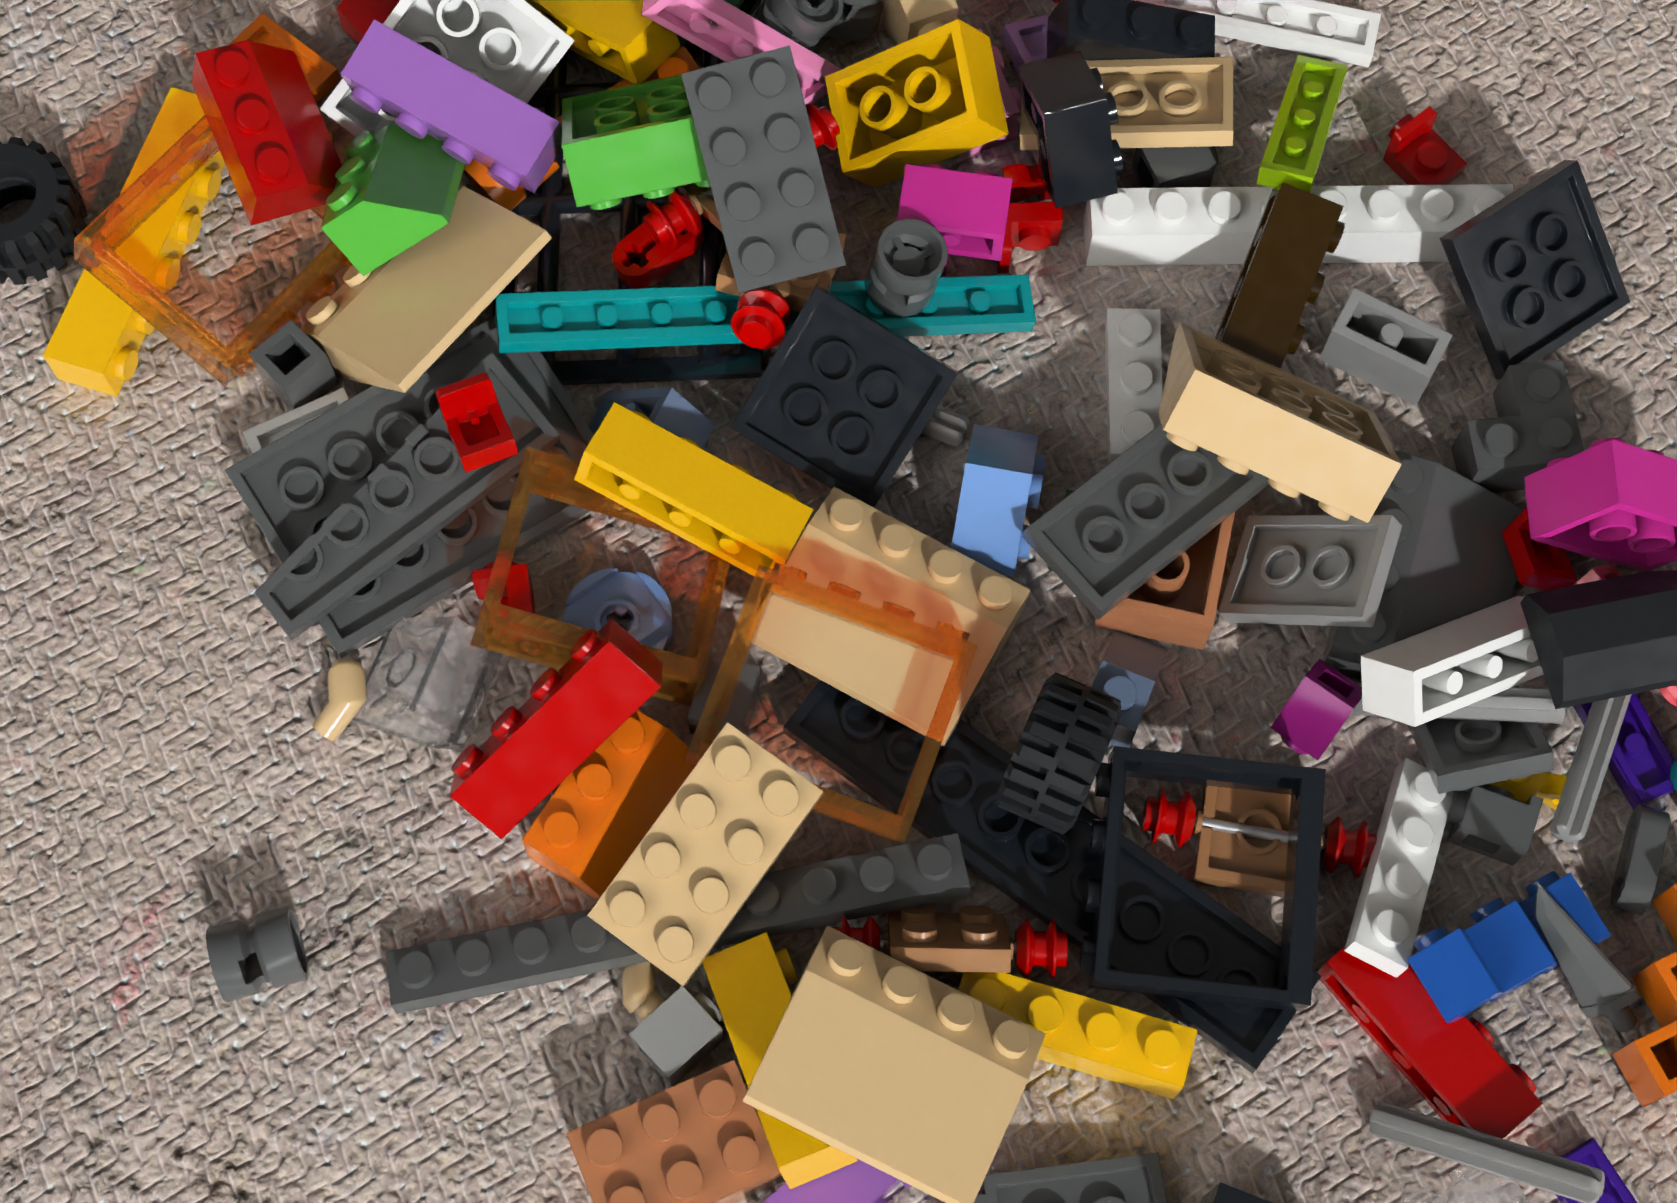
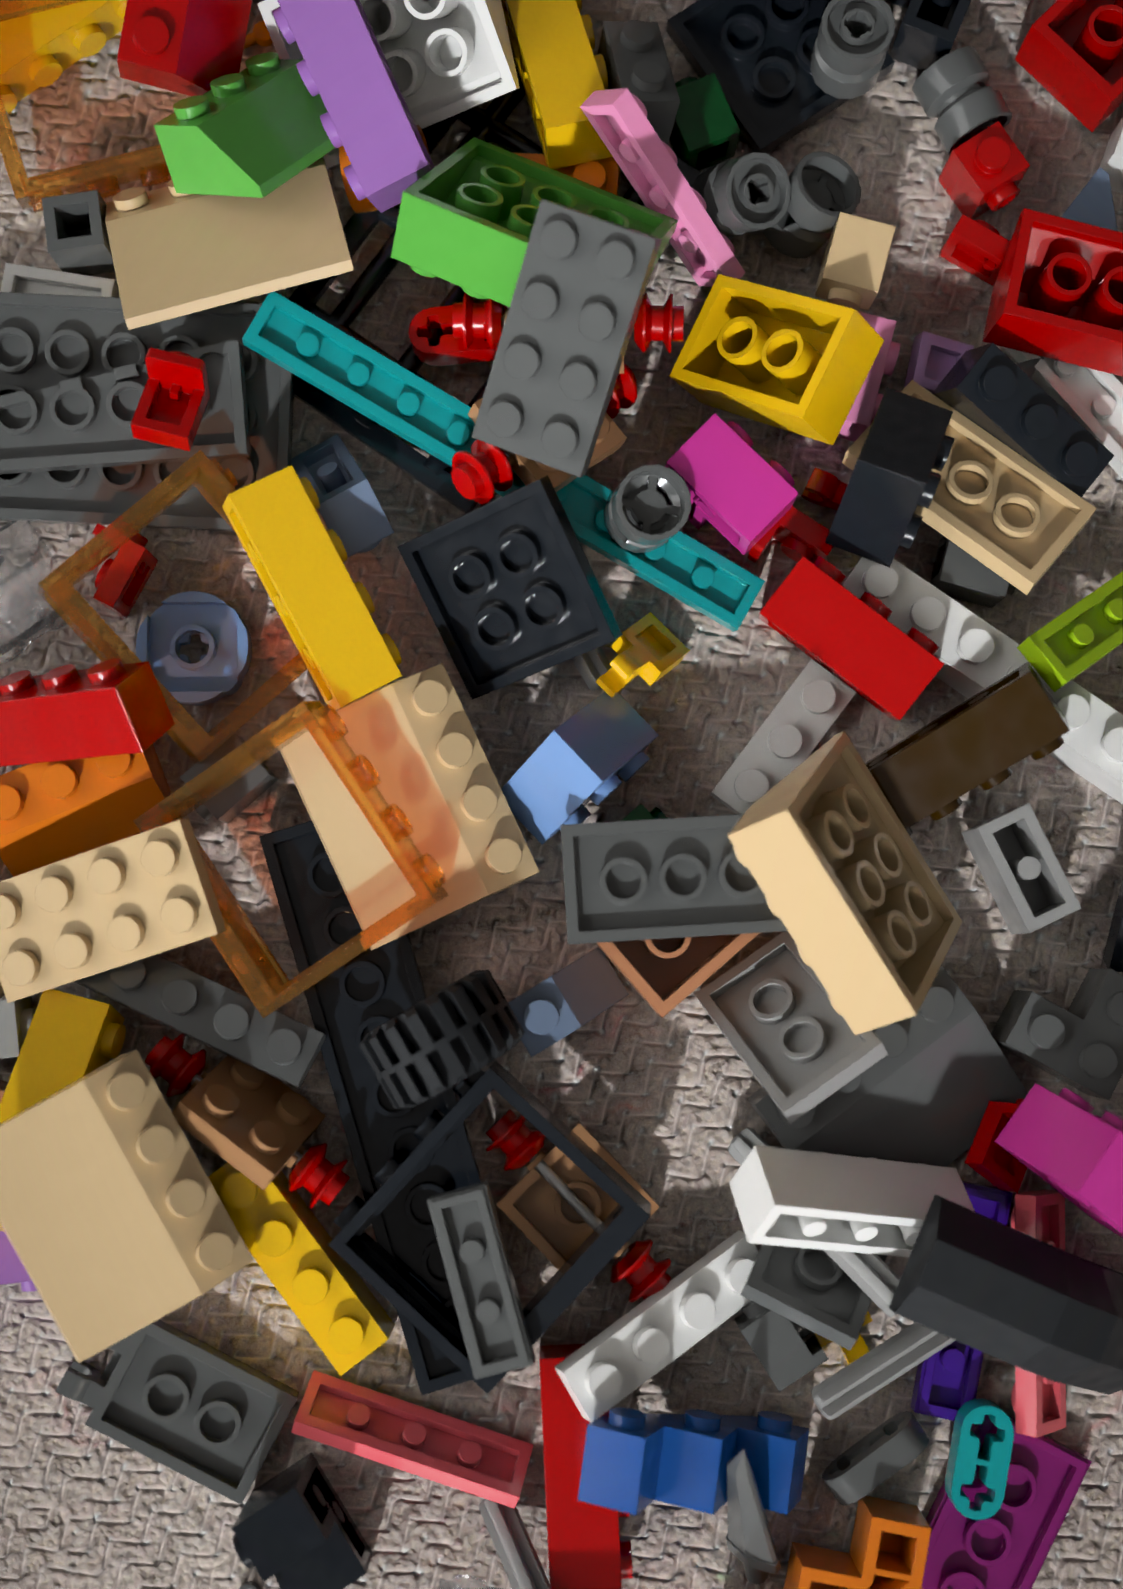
camera: 35 degrees right, 15 degrees up
magenta brick [1270,658,1362,760] -> none
none -> coral plate [291,1370,534,1509]
none -> dark grey tile [427,1181,536,1380]
none -> yellow plate [596,612,690,698]
none -> red slope [759,556,944,720]

